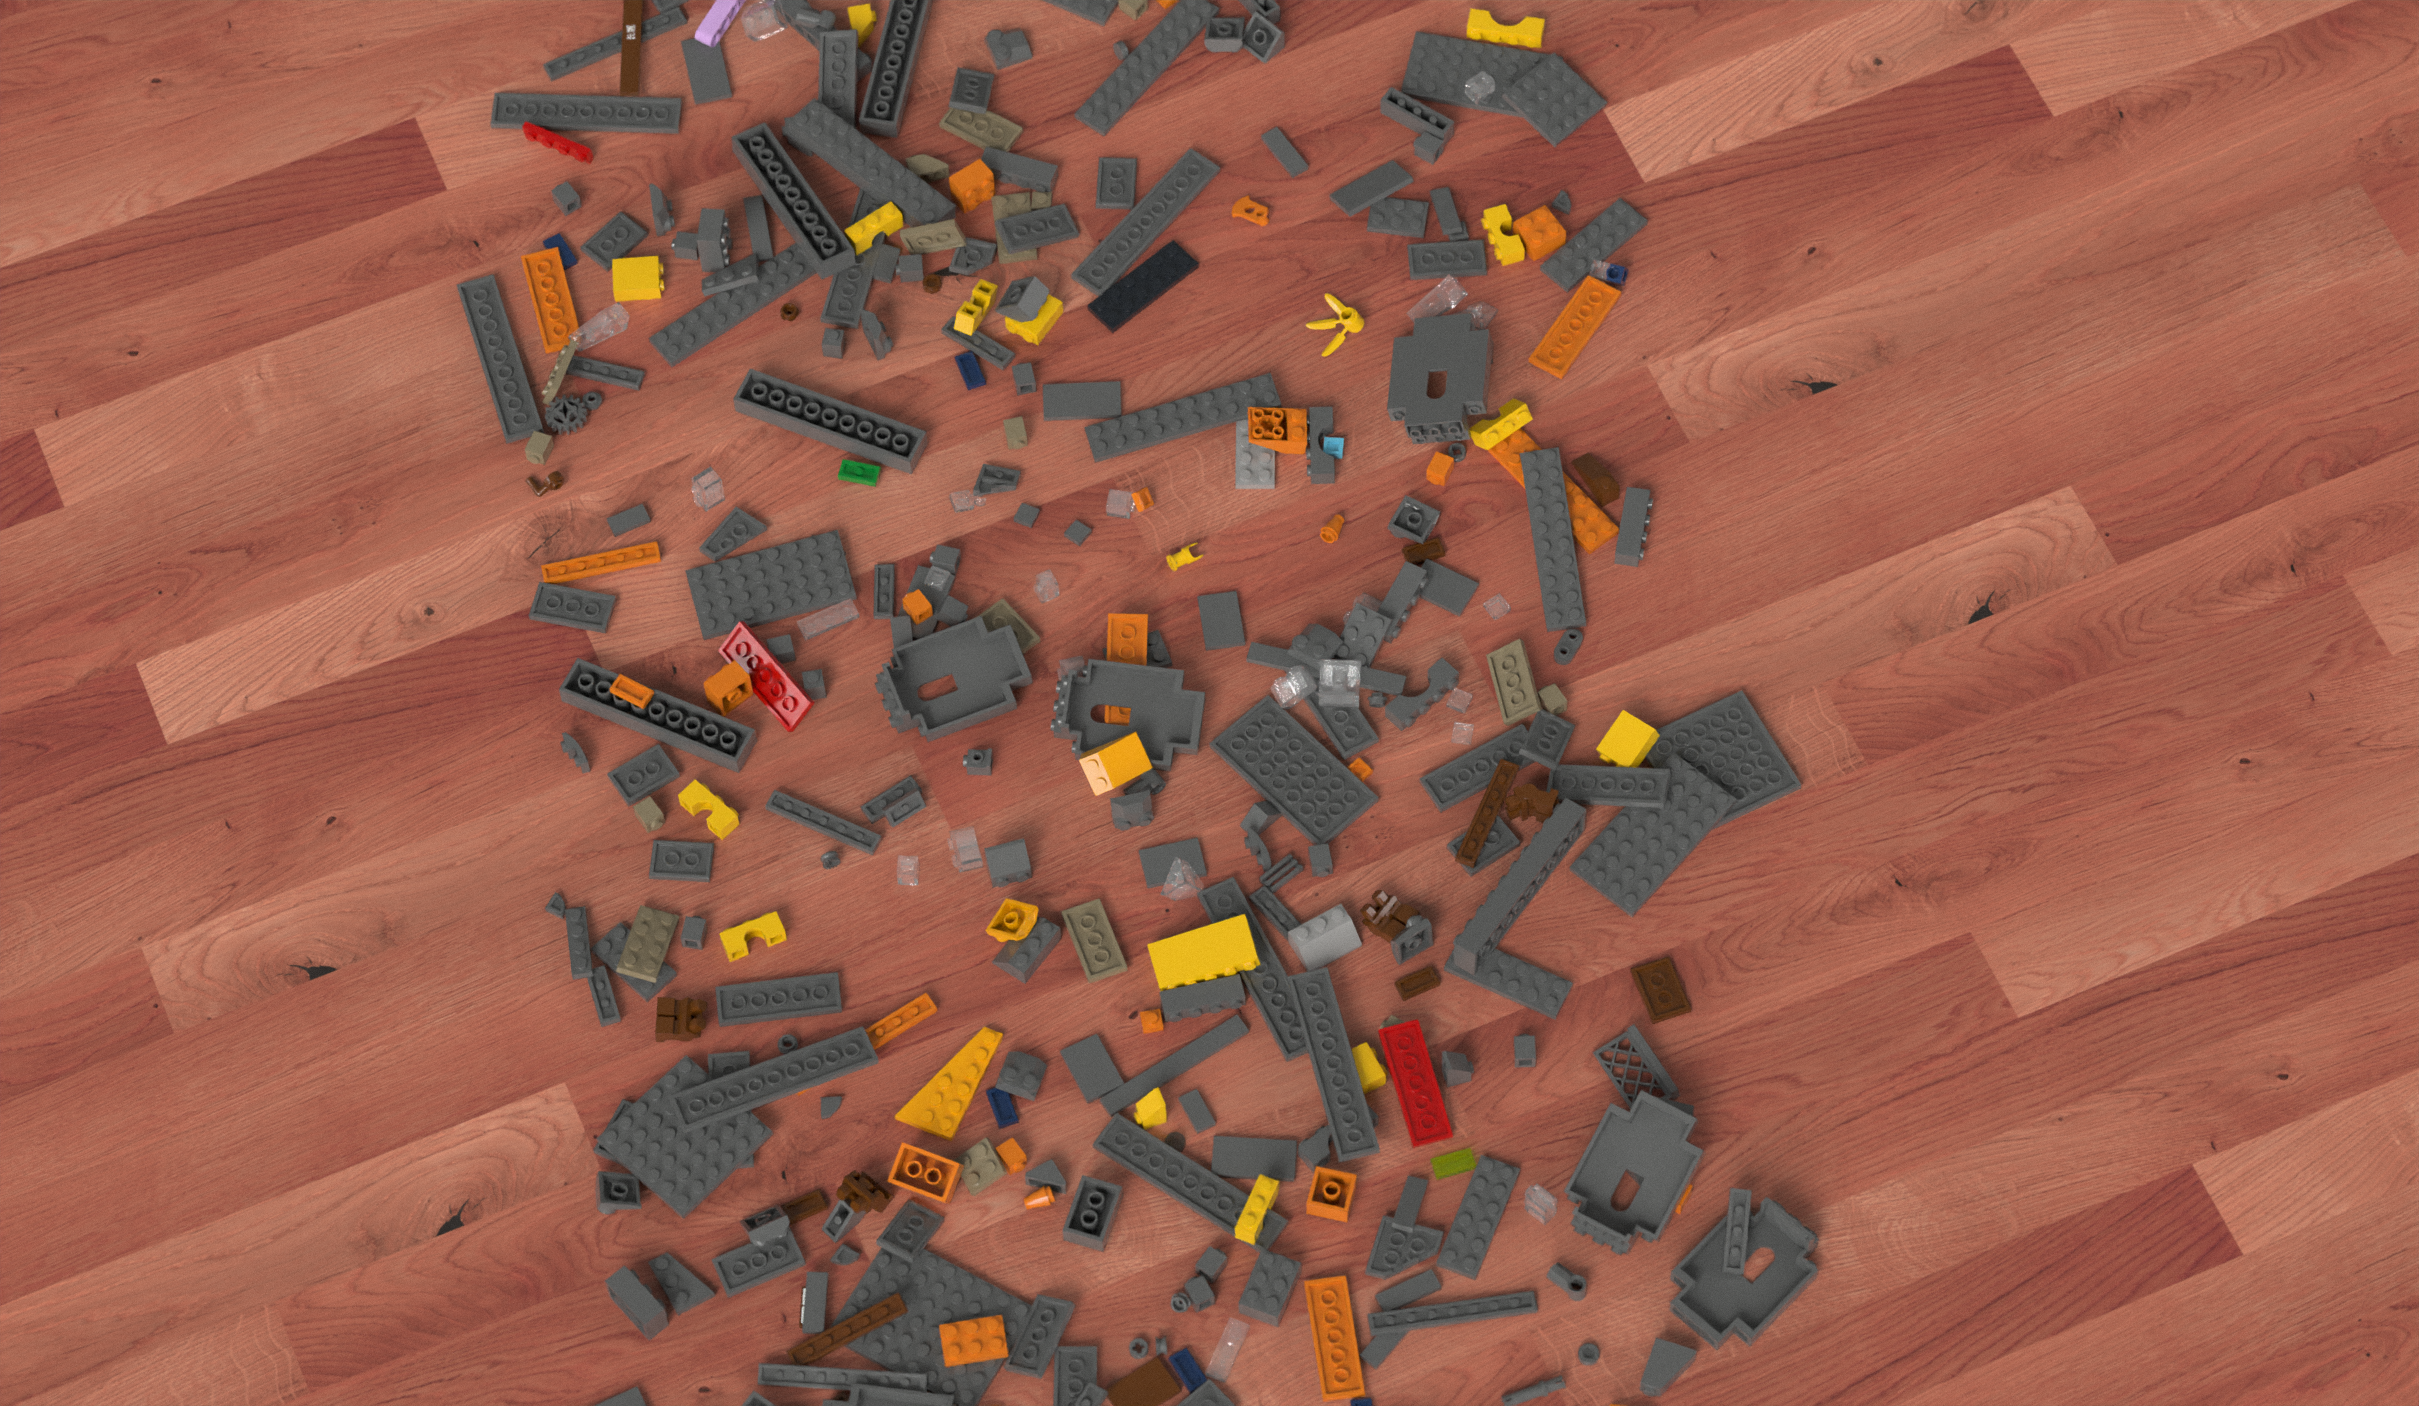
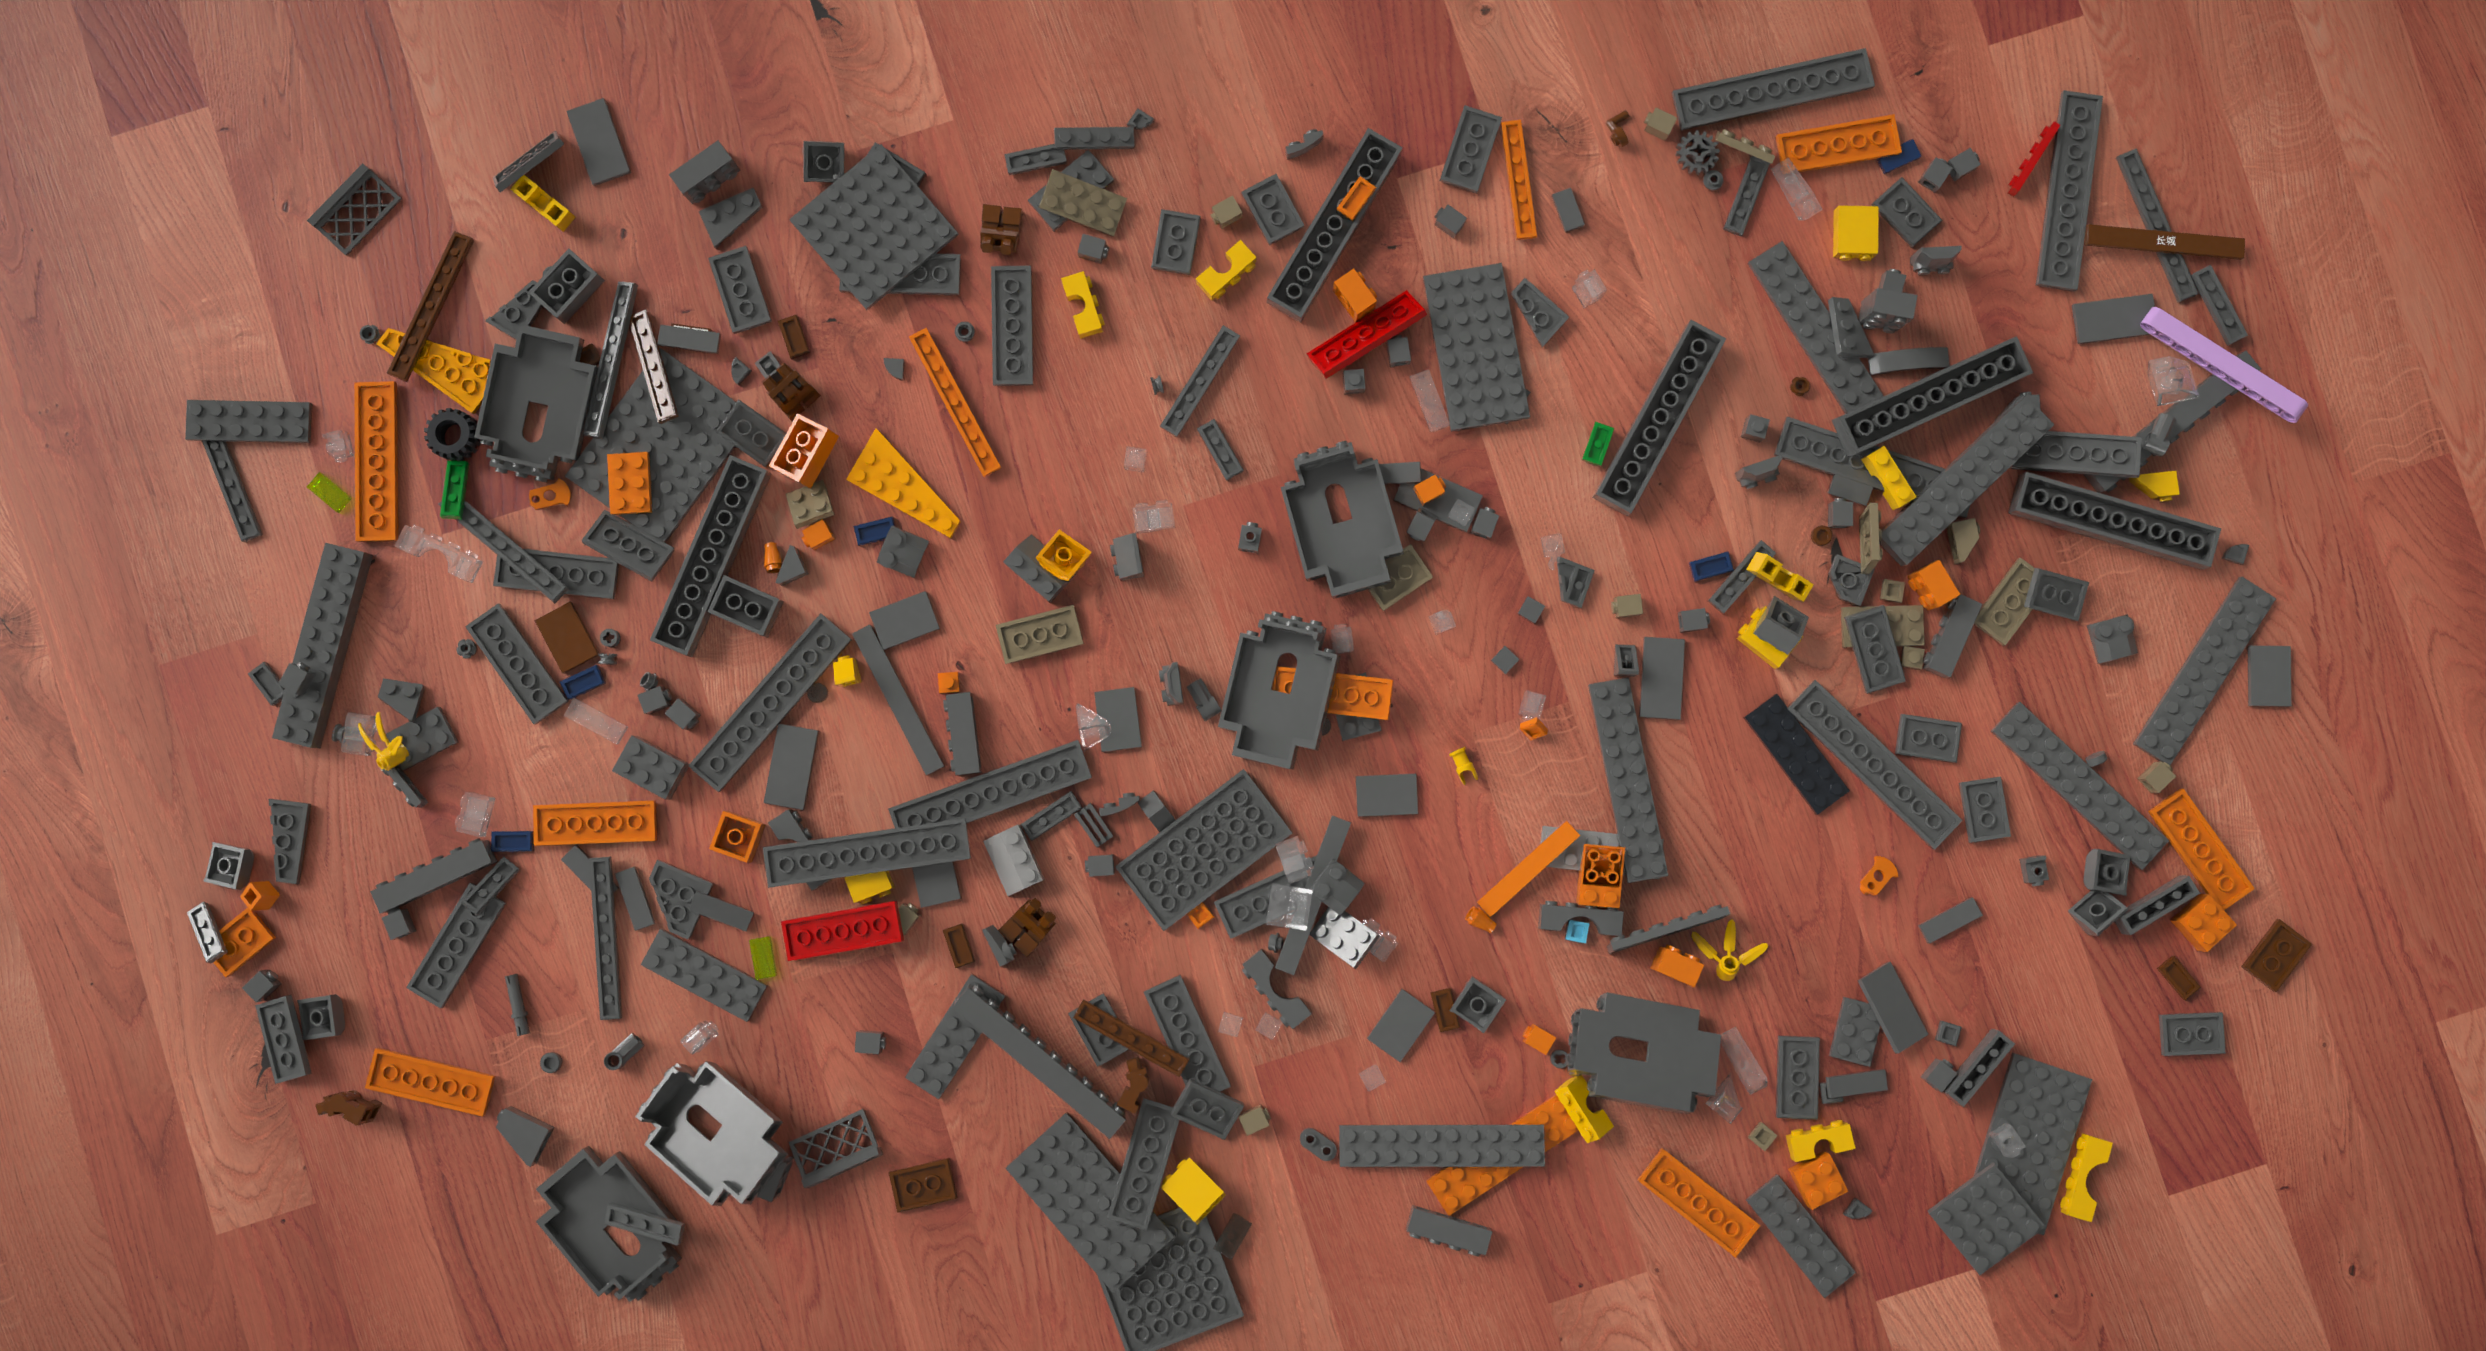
camera: 95 degrees right, 25 degrees up
dark grey plate [669,1026,879,1134] -> none
dark grey slope [740,1204,791,1247] -> none
dark grey tile [873,564,895,619] -> none
dark grey plate [882,788,927,827] -> none
light orange slope [1079,731,1153,796] -> none
yellow brick [1147,914,1261,991] -> none
dark grey tile [1178,1089,1216,1134] -> none
yellow arch [1235,1174,1279,1245] -> none
dark grey brick [1377,561,1429,644] -> none
dark grey slope [1441,1051,1474,1088] -> none
dark tan plate [1486,639,1542,726] -> none
reddish brown slope [1571,453,1620,507] -> none
leg [1589,260,1629,286] -> none
none -> dark grey brick [650,455,772,657]
none -> dark grey tile [912,861,961,908]
none -> clear smoke plate [1213,1213,1252,1260]
none -> dark grey brick [1435,205,1467,239]
none -> orange tile [1477,821,1581,917]
none -> dark grey plate [1607,904,1731,954]
none -> dark grey slope [1614,644,1639,676]
none -> orange brick [1650,945,1704,987]
none -> dark tan plate [1748,1122,1778,1151]
none -> dark tan plate [1880,579,1905,603]
none -> dark grey brick [1918,157,1953,193]
none -> dark grey tile [1935,1020,1962,1046]
none -> dark grey plate [1959,777,2011,843]
none -> dark grey brick [2019,855,2049,886]

